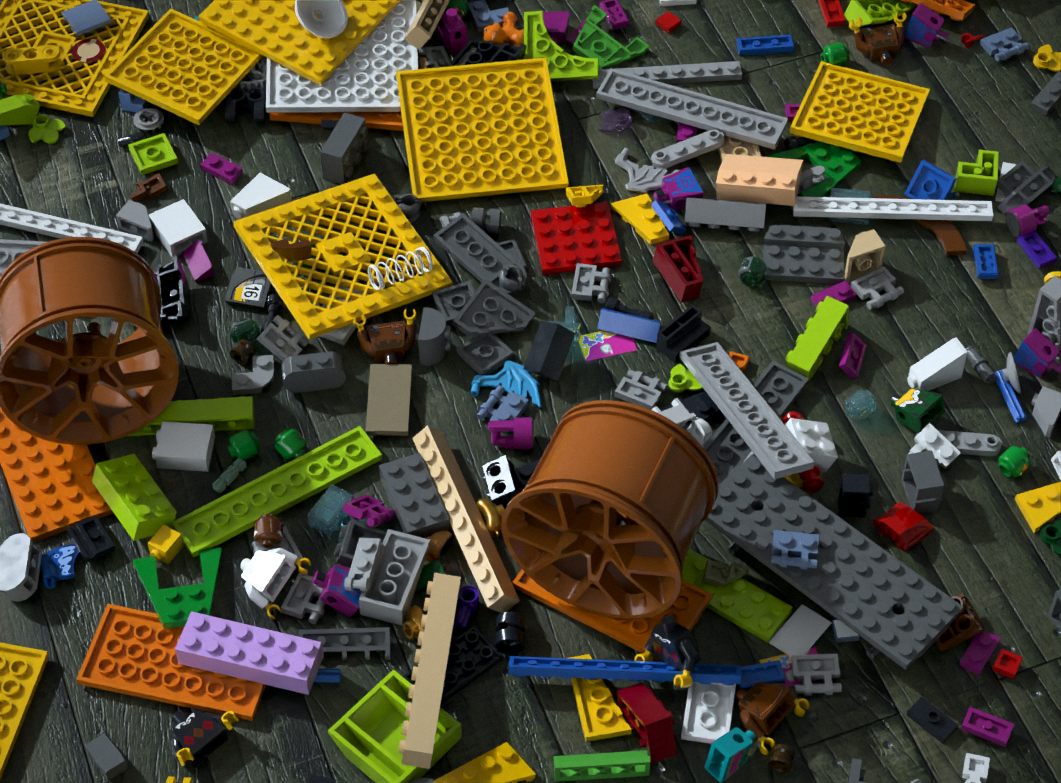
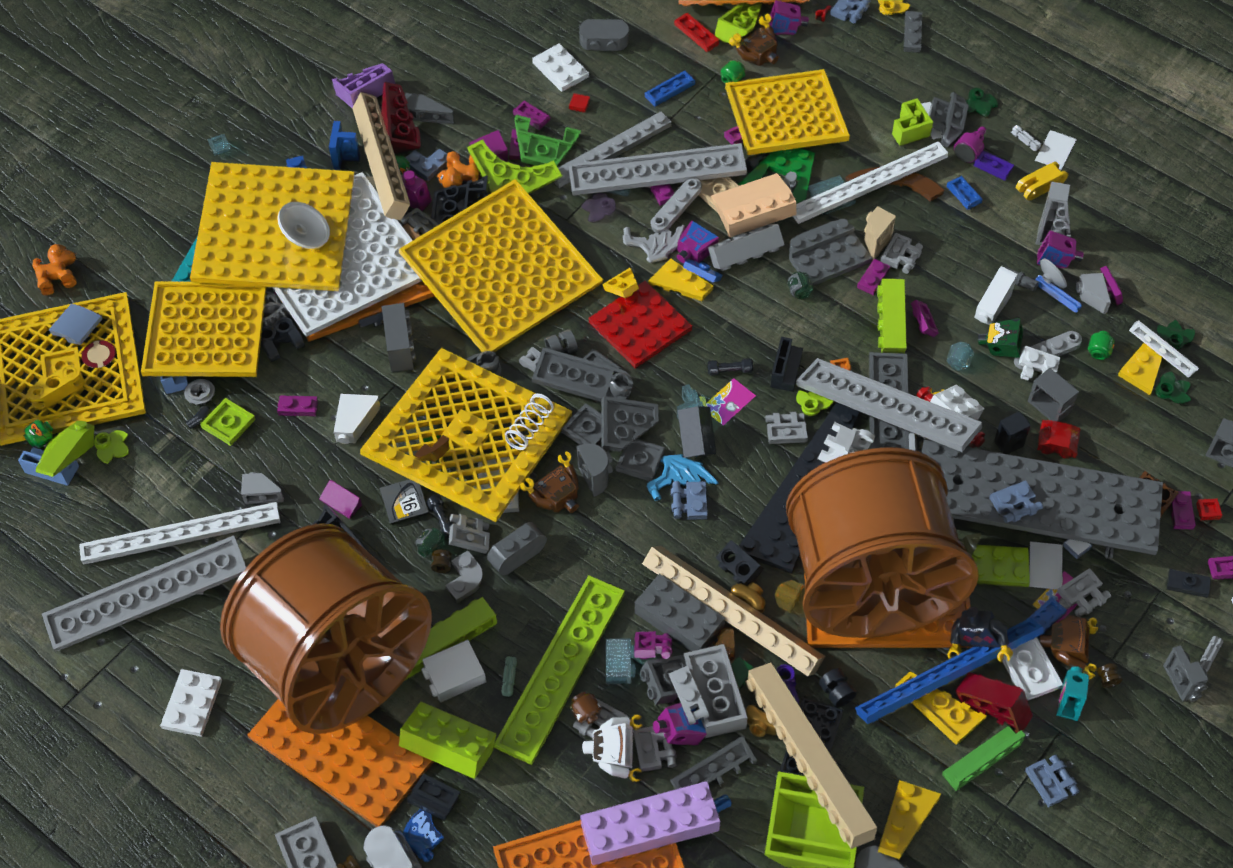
camera: 30 degrees left, 5 degrees up
reddish brown slope [130,173,168,202] -> none
green wing [133,548,222,629] -> none
yellow brick [148,524,184,565] -> none
white brick [149,199,208,257] -> none
green head [227,430,260,461] -> none
green head [275,428,306,460] -> none
dark tan tile [365,364,412,436] -> none
magenta piece [488,418,534,449] -> none
light grey plate [571,263,611,303] -> none
tile [597,308,662,343] -> none
dark red wedge [653,235,703,303] -> none
blue bracket [904,160,957,200] -> none

